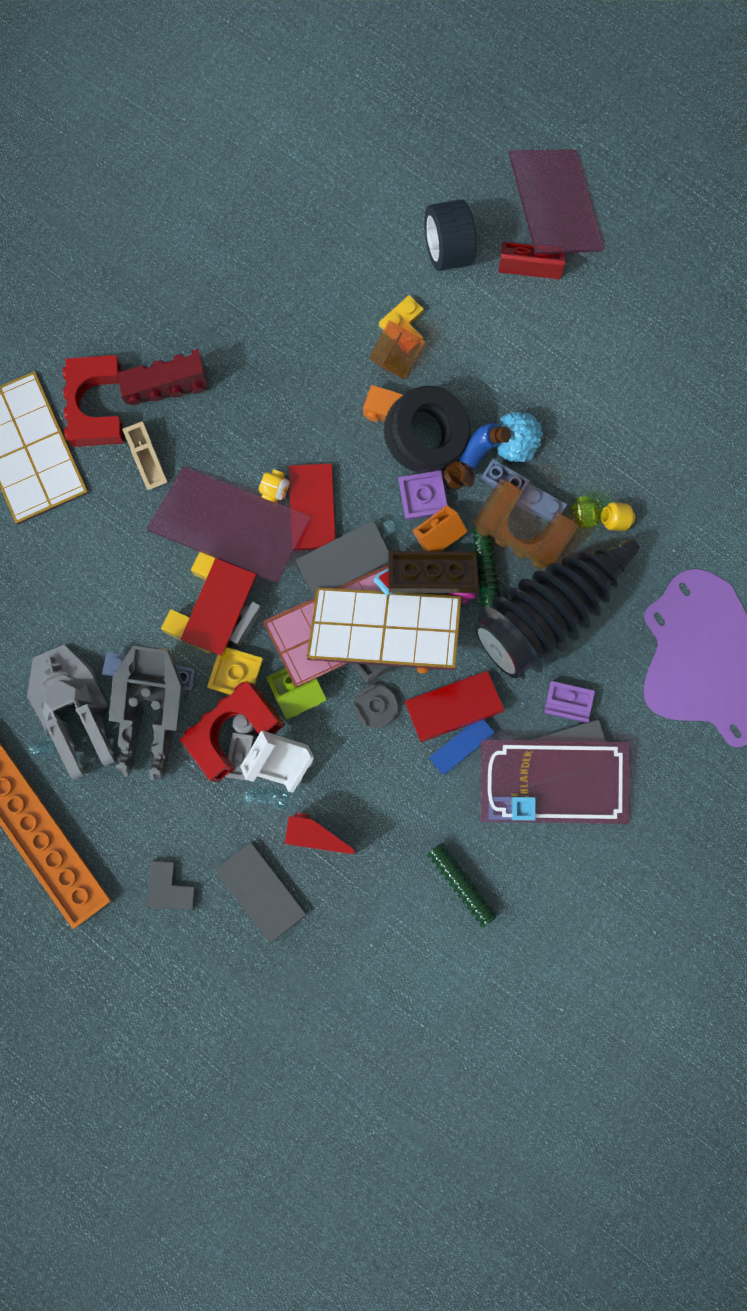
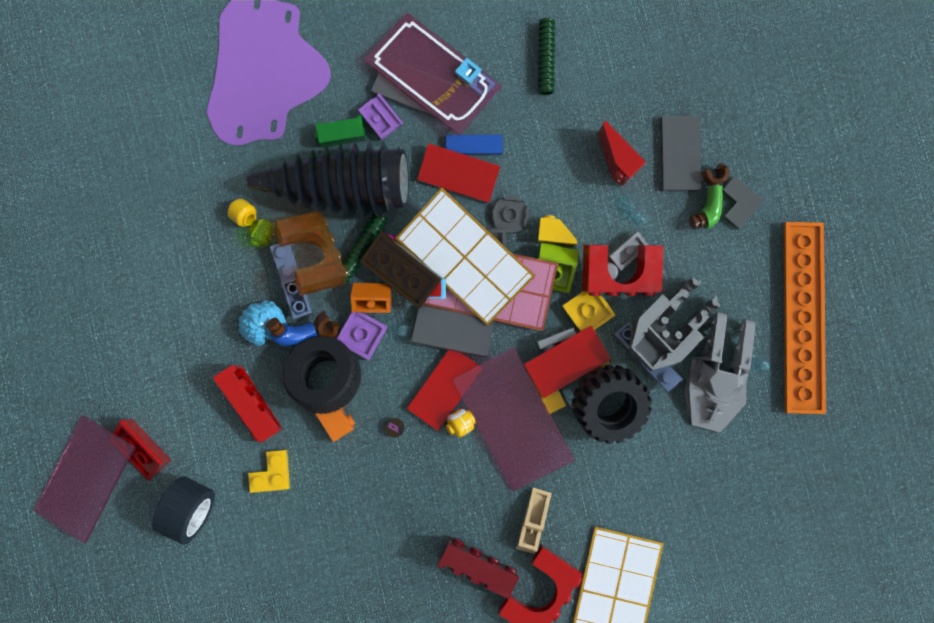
camera: 145 degrees left, 5 degrees up
white panel [241,730,314,793] -> none
clear orange slope [369,320,426,380] -> none
none -> red wedge [213,365,283,443]
none -> green brick [314,114,366,148]
none -> tile [385,418,405,438]
none -> yellow slope [537,215,577,247]
none -> black tyre [572,365,652,444]
none -> piece [689,163,729,229]

